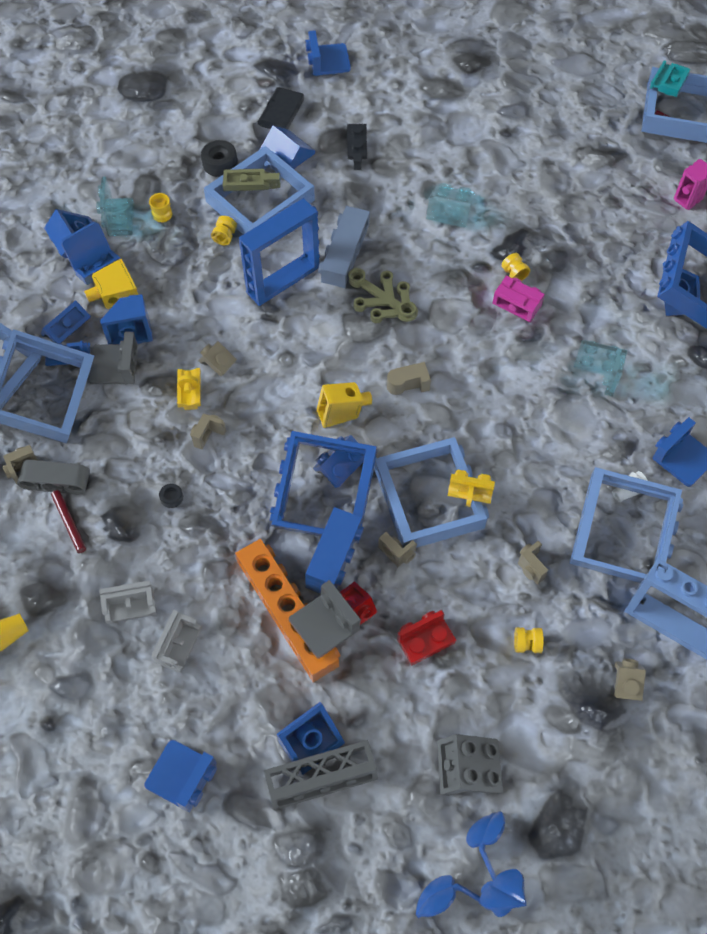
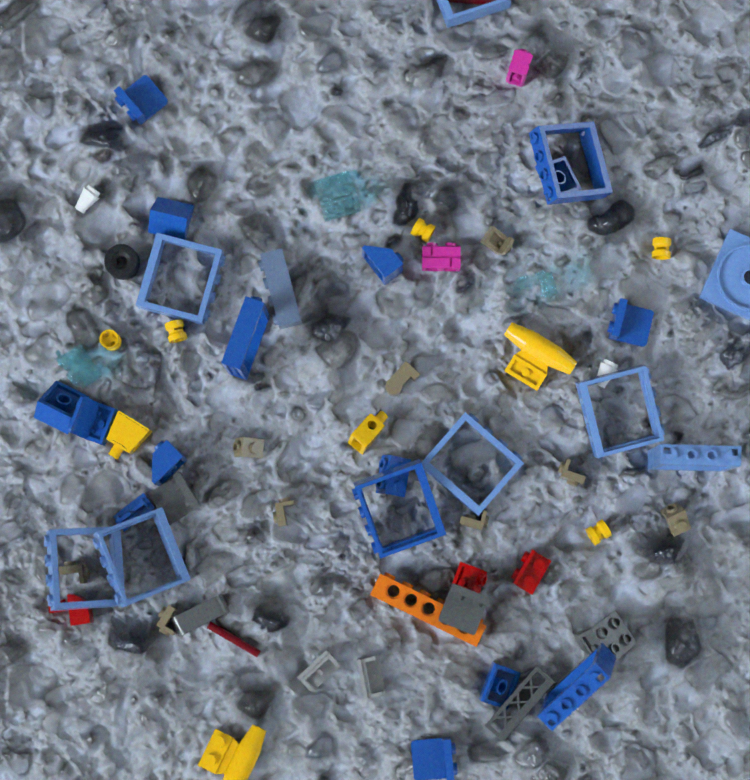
camera: 30 degrees left, 20 degrees up
blue panel [40,300,91,344] -> none
black tile [159,484,184,508] -> none
yellow hips [177,368,201,410] -> none
olive hinge [223,169,281,191] -> none
black piece [257,87,304,129] -> none
blue wedge [305,507,364,594] -> none
black hinge [347,124,367,170] -> none
olive plant [348,268,418,323] -> none
blue plant [416,811,527,919] -> none
yellow hips [447,469,495,507] -> none
none -> white cone [75,185,101,214]
none -> blue slope [362,245,404,285]
none -> dark tan bracket [480,226,515,255]
none -> yellow plate [504,322,577,391]
none -> blue window [537,643,617,731]

